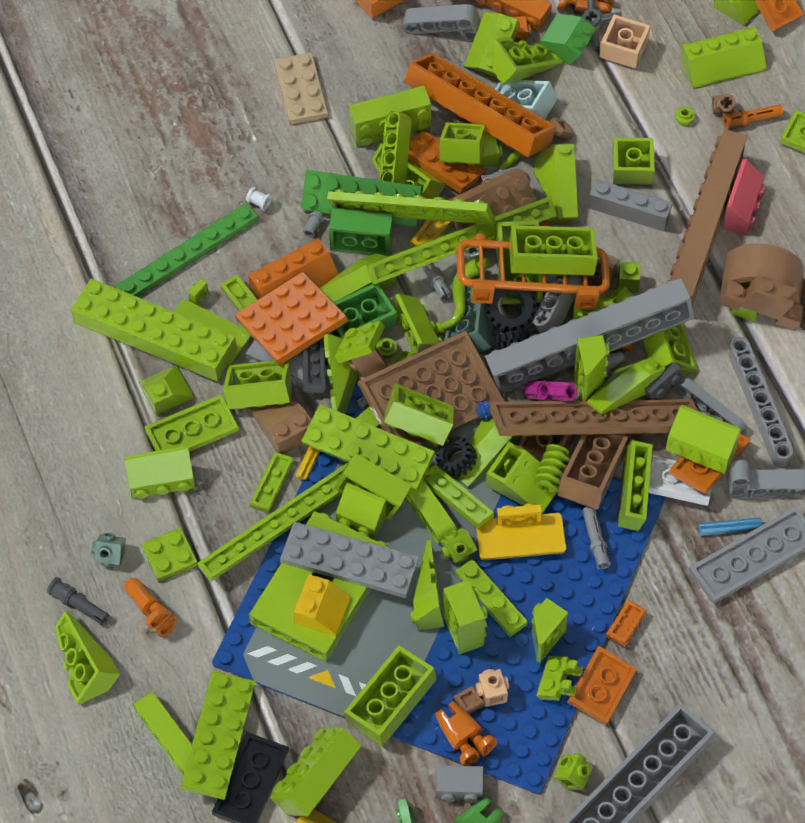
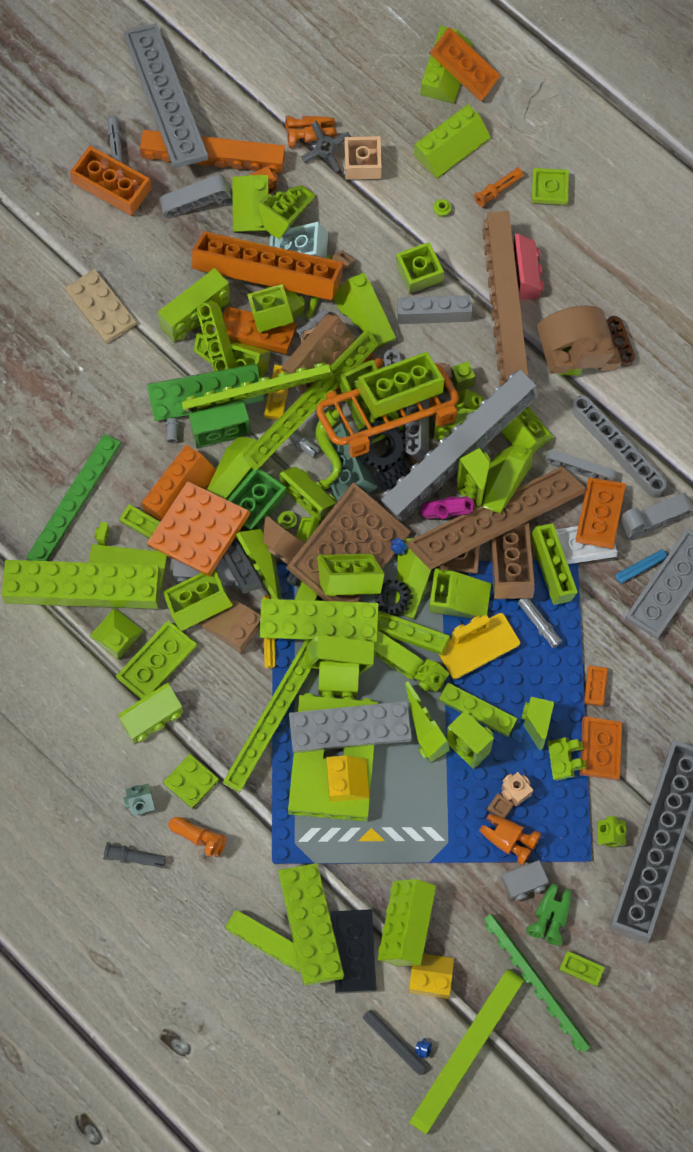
camera: 25 degrees left, 10 degrees up
lime wedge [55,611,120,704] -> none
white bush [246,186,272,211] -> none
lime tile [250,452,295,514] -> none
lime plate [335,321,385,363] -> none
lime brick [344,645,437,747] -> none
lime piece [534,444,570,493] -> none
bright green slope [539,13,596,65] -> none
dark grey plate [645,362,683,400] -> none
lime slope [666,405,741,474] -> none
medium nougat piece [712,94,735,113] -> none

